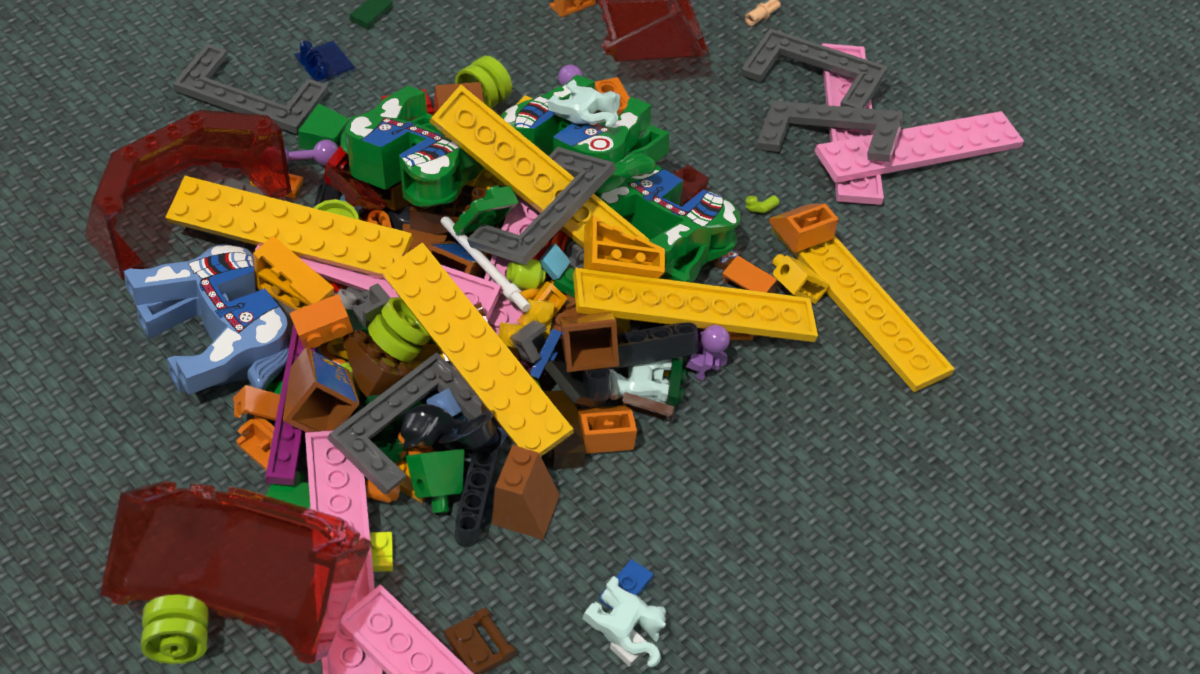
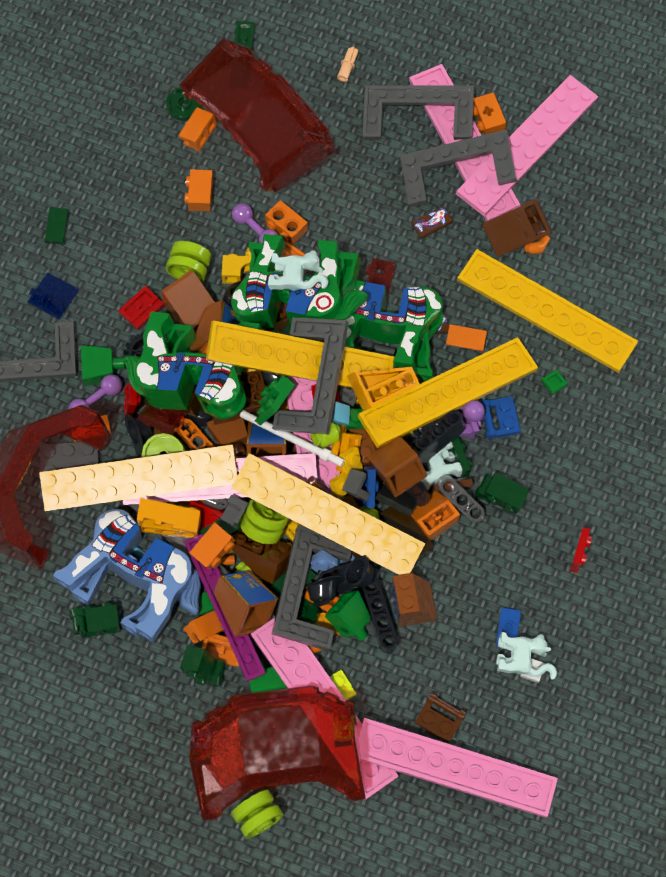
camera: 20 degrees left, 20 degrees up
light grey plate [333,289,358,310] -> none
lime arm [745,195,779,214] -> none
orange slope [769,203,839,253] -> none
yellow torso [772,254,830,304] -> none
none -> dark green hinge [69,603,121,638]
none -> dark green hinge [180,646,226,687]
none -> orange brick [184,169,213,212]
none -> tile [411,206,453,239]
none -> dark grey beam [437,475,485,522]
none -> orange brick [473,92,506,135]
none -> dark green hinge [474,472,530,514]
none -> blue plate [480,396,521,439]
none -> reddish brown slope [482,199,551,257]
none -> orange arm [524,235,550,254]
none -> green tile [541,369,568,395]
none -> red plate [570,527,592,573]

